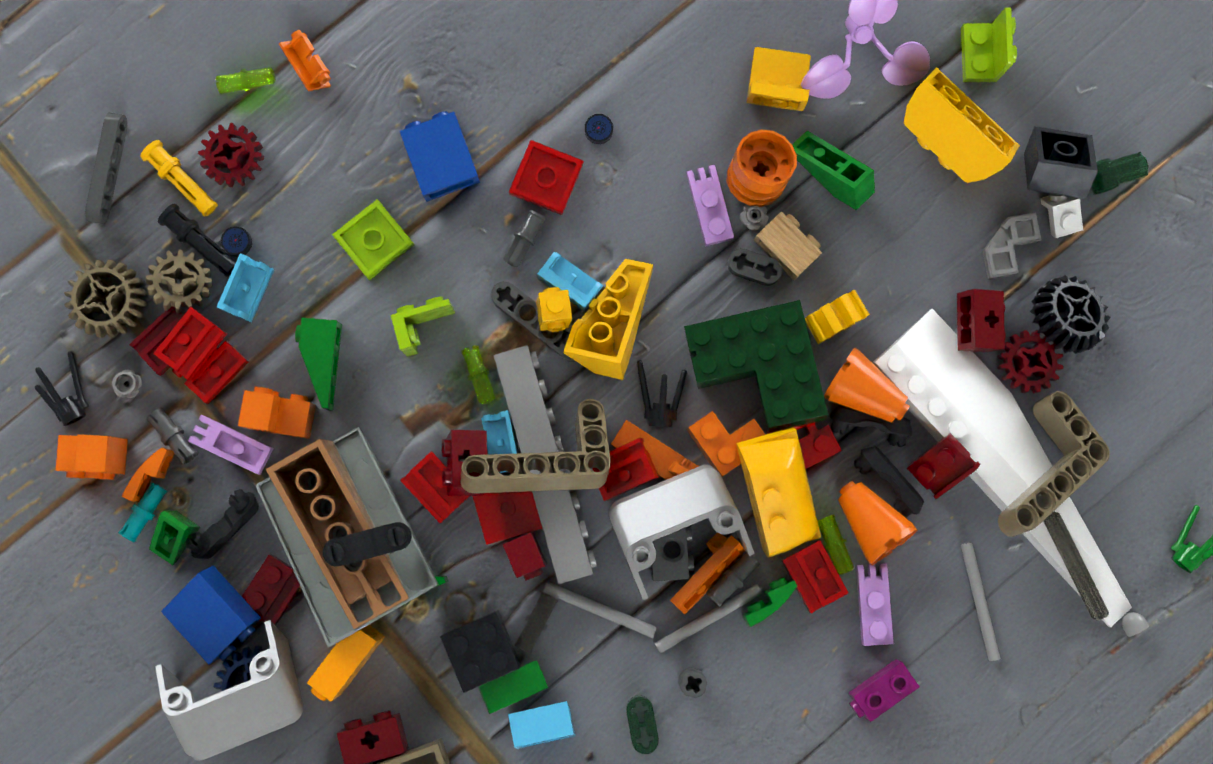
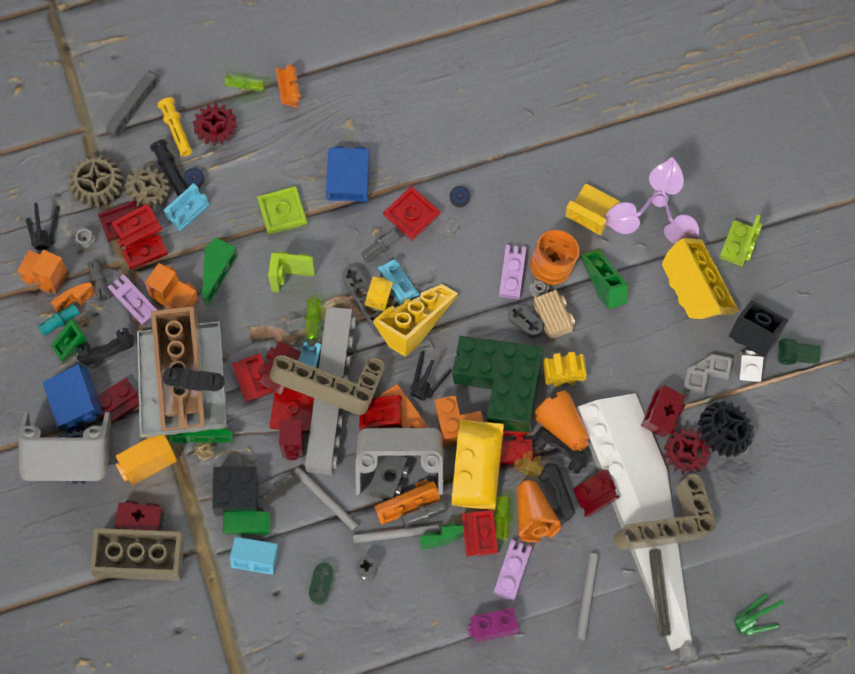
camera: 30 degrees right, 15 degrees down
none -> clear yellow tile [513,451,543,477]

